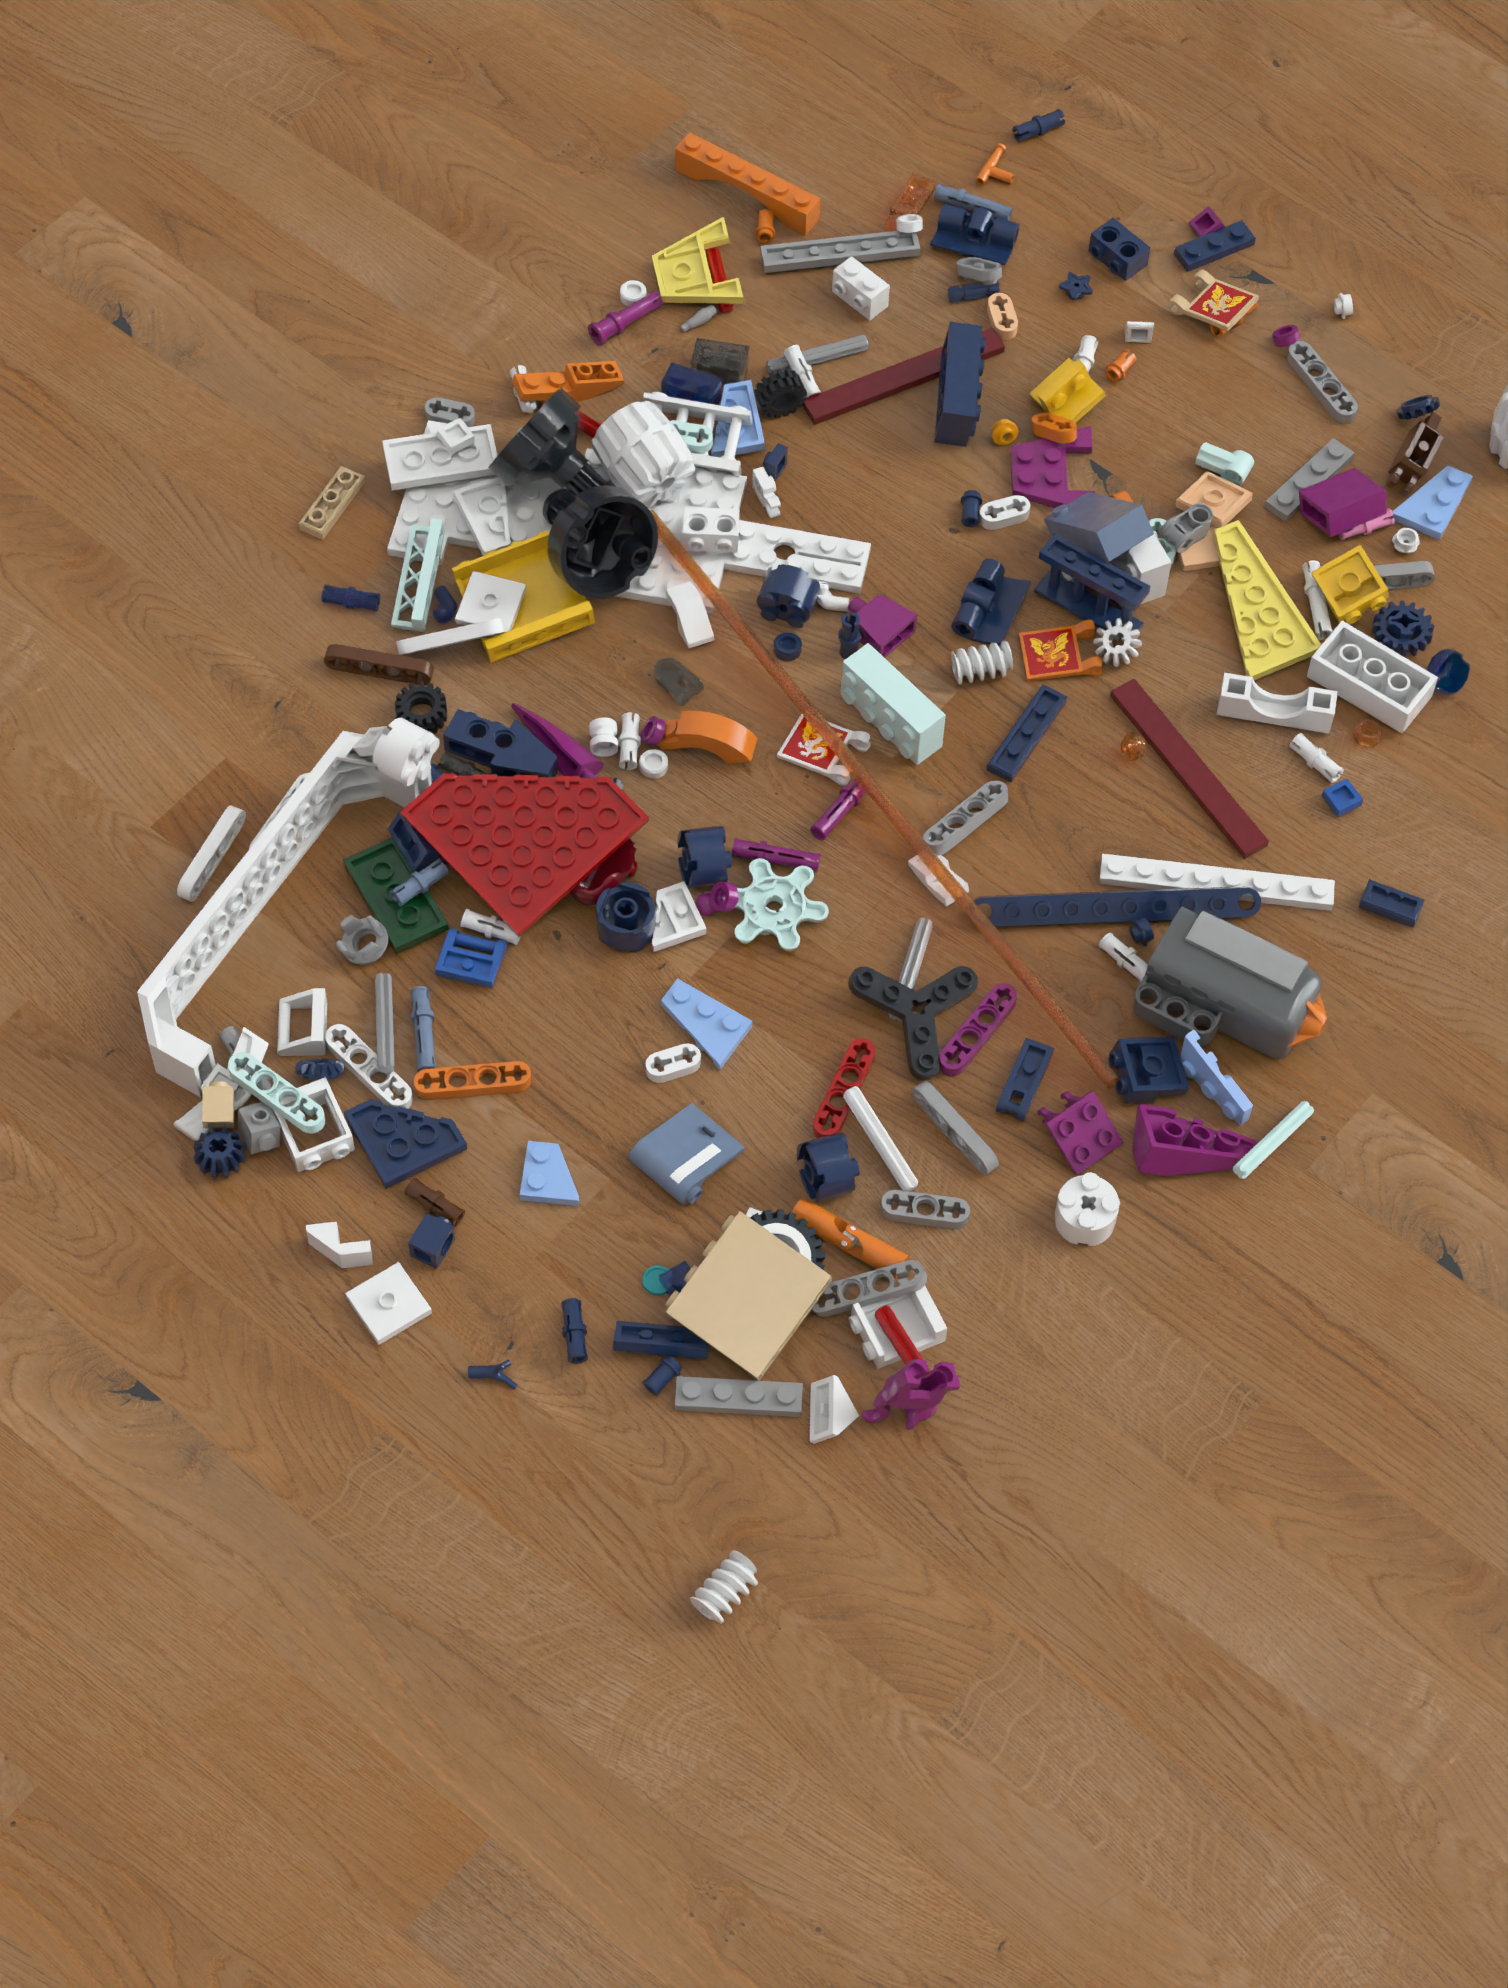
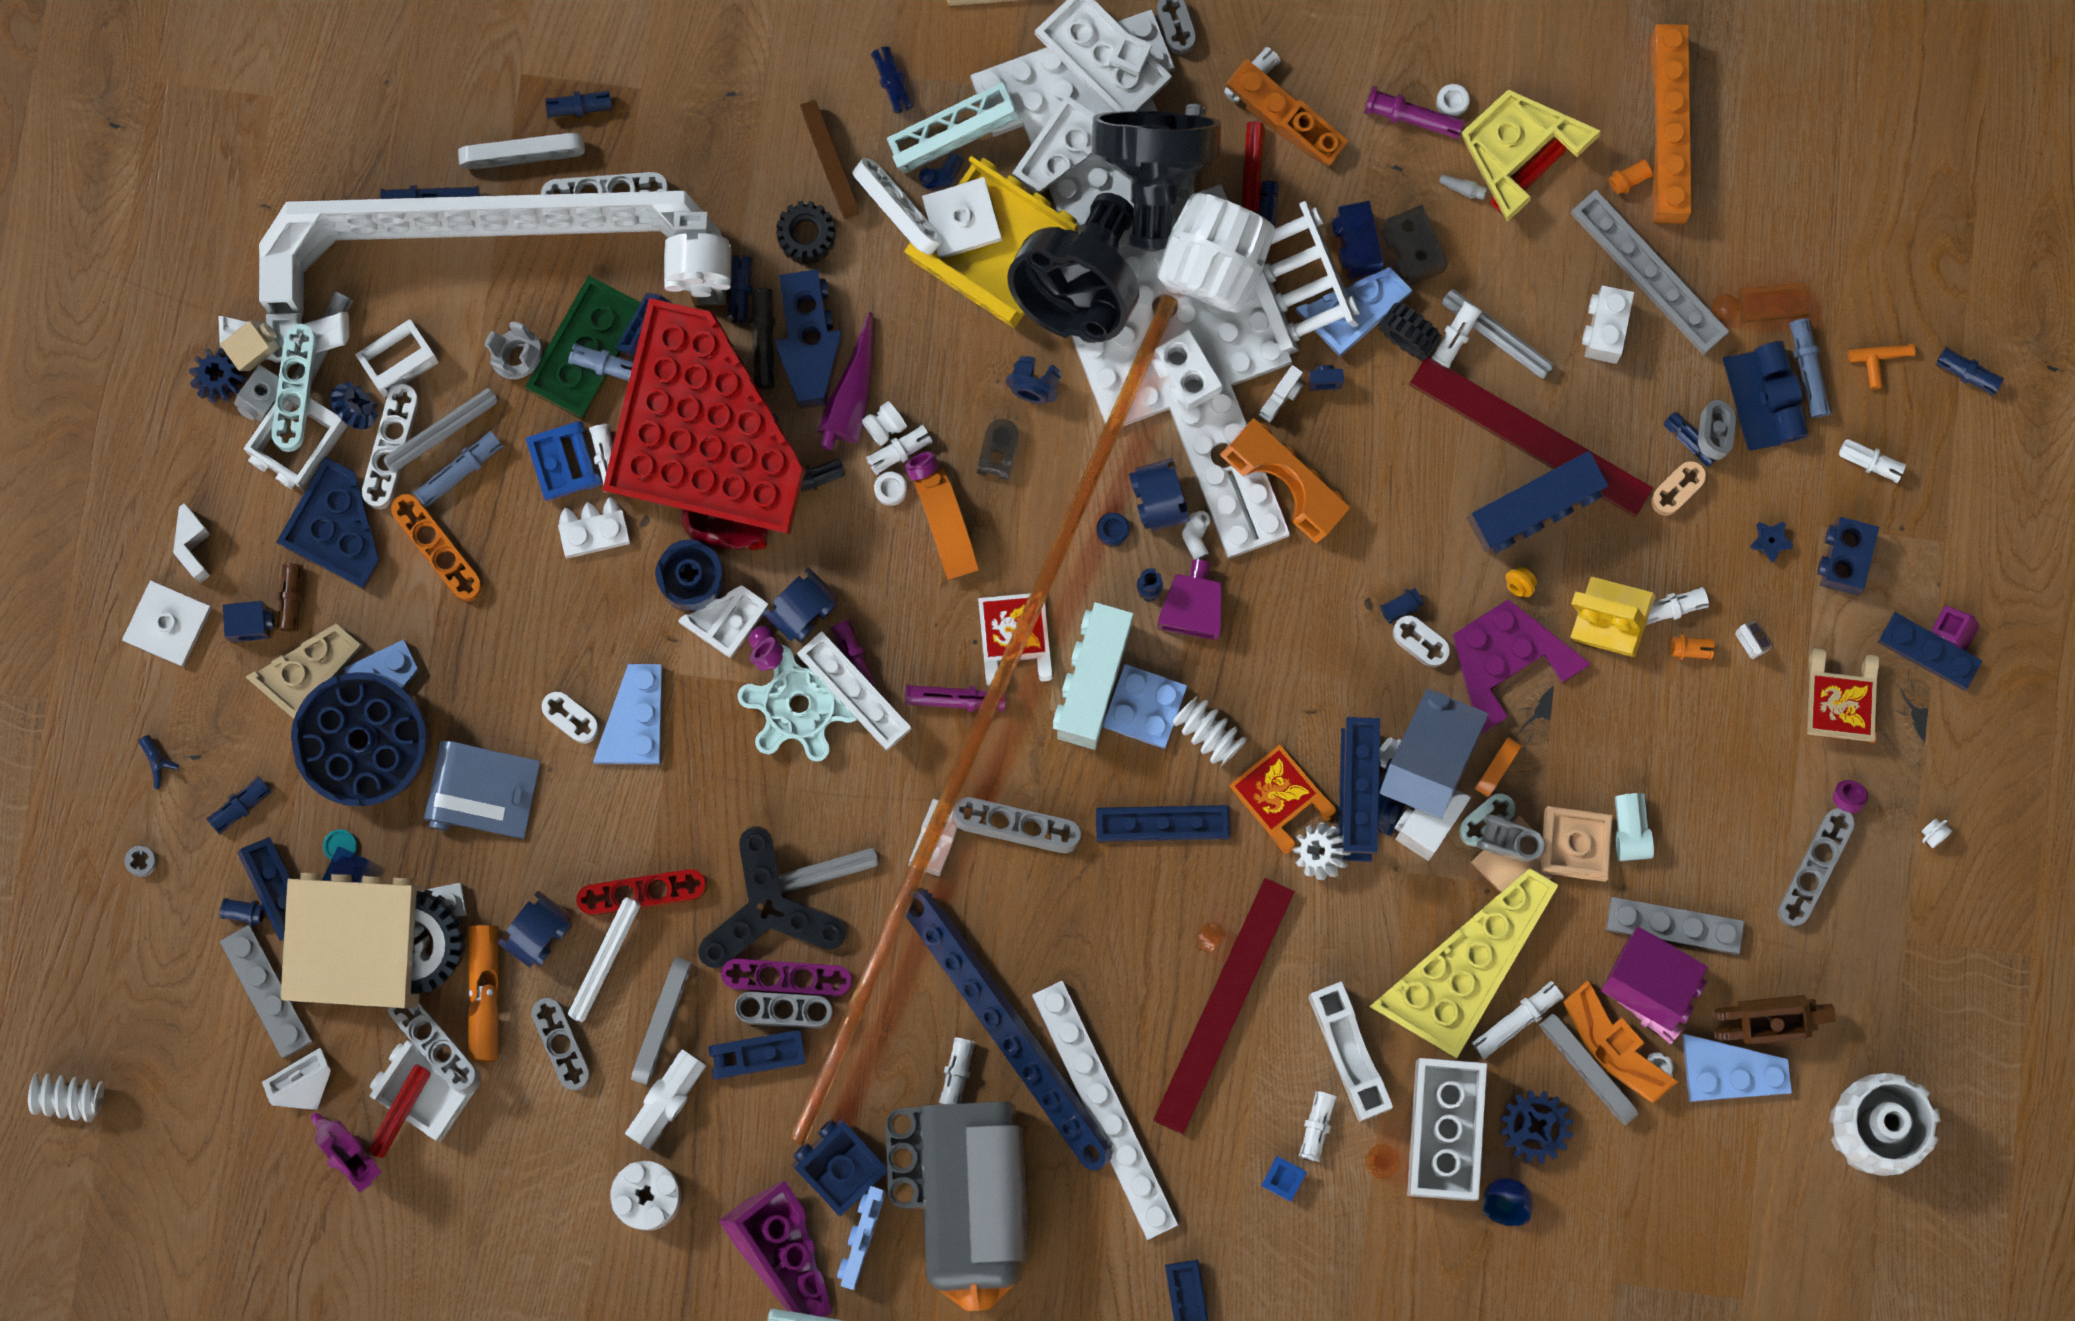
camera: 60 degrees right, 20 degrees up
white slope [666,580,715,649] -> none
light aqua beam [670,420,713,453] -> none
white tile [896,214,923,233] -> none
dark blue panel [951,559,1031,645] -> none
orange beam [1032,413,1077,444] -> none
magenta plate [1037,1091,1123,1175] -> none
dark blue plate [1129,918,1154,946] -> none
yellow plate [1311,545,1389,625] -> none
dark blue gear [1397,395,1440,420] -> none
none -> light grey bush [125,846,157,877]
none -> tan wing [246,624,363,719]
none -> dark blue brick [291,672,430,806]
none -> dark blue pin [545,90,612,119]
none -> white plate [558,497,630,559]
none -> white piece [625,1050,706,1150]
none -> light grey beam [735,992,834,1029]
none -> white plate [797,631,912,751]
none -> dark blue piece [1005,356,1062,404]
none -> light blue plate [1103,664,1187,749]
none -> orange arch [1219,418,1351,543]
none -> orange plate [1563,979,1679,1103]
none -> white axle [1839,439,1906,483]

